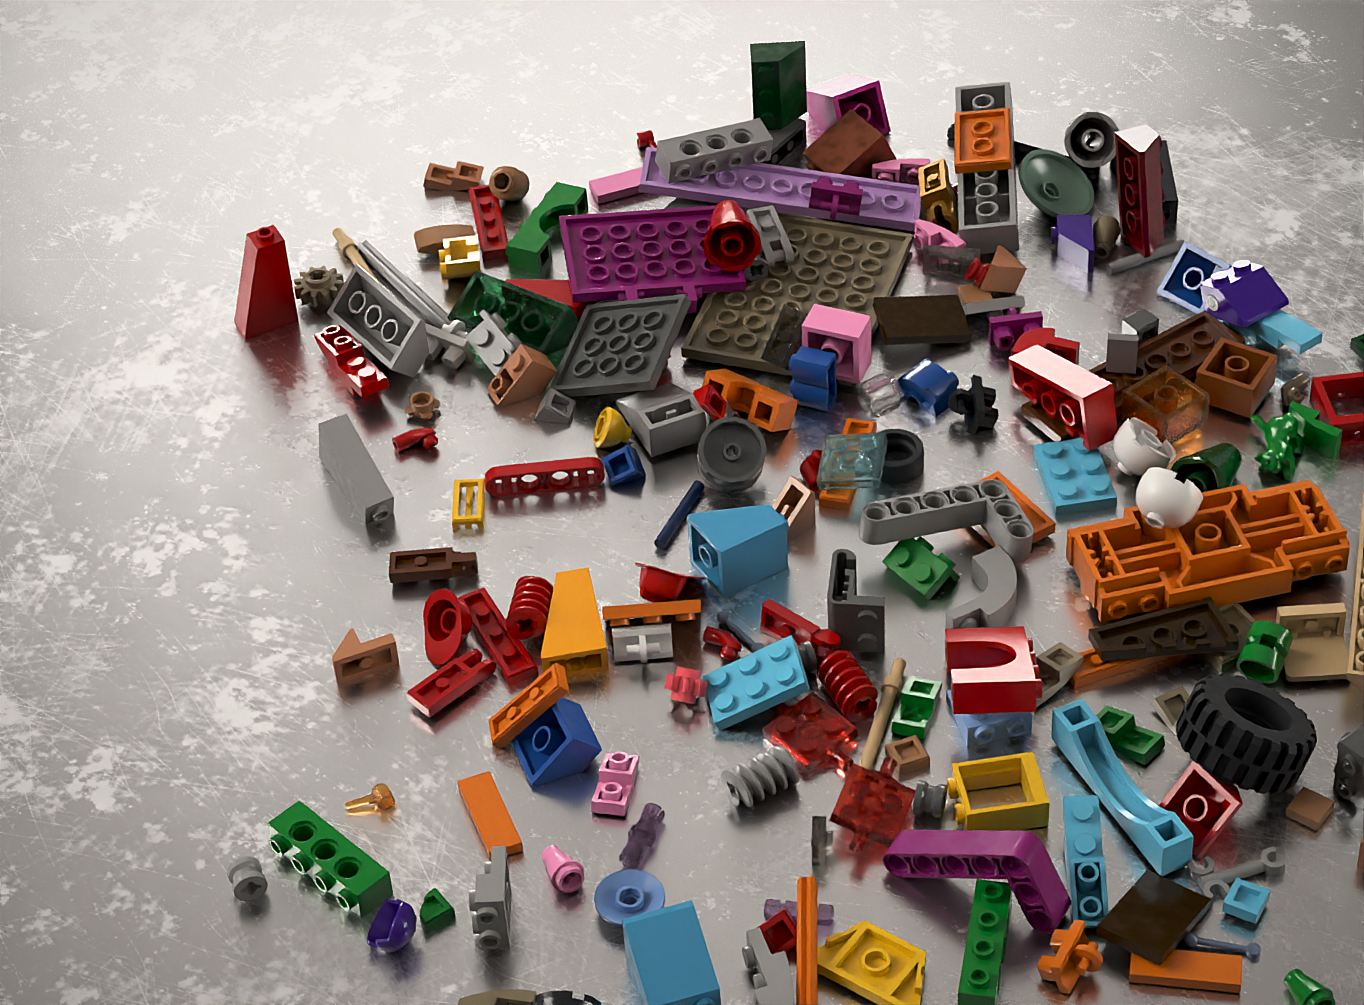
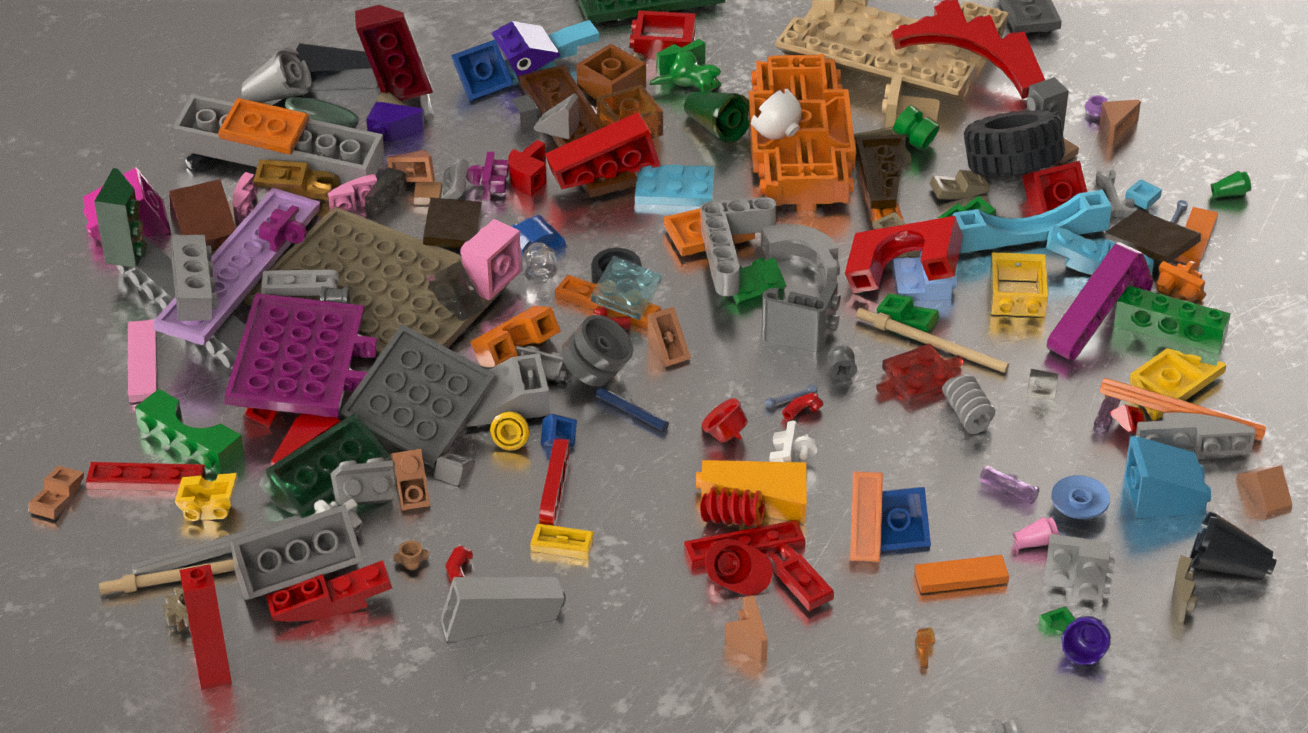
camera: 80 degrees left, 0 degrees up
green brick [267,800,393,919] -> none
reddish brown hinge [389,547,478,583] -> none
medium nougat slope [414,224,475,255] -> none
medium nougat head [489,165,530,202] -> none
bright pink slope [591,752,639,816] -> none
orange plate [602,599,701,626] -> none
red hand [636,130,657,148] -> none
coral gear [664,666,708,704] -> none
dark azure slope [687,504,790,598] -> none
red slope [693,384,728,422] -> none
medium azure plate [702,635,810,731] -> none
red cone [703,200,761,272] -> none
red hinge [760,599,841,662] -> none
blue brick [789,346,837,412] -> none
red piece [816,650,878,722] -> none
clear red plate [829,757,915,853] -> none
medium nougat tile [885,735,930,776] -> none
dark grey wheel [913,780,948,819] -> none
black hips [948,375,999,434] -> none
red bush [964,257,990,287] -> none
white cylinder [1113,417,1176,477] -> none

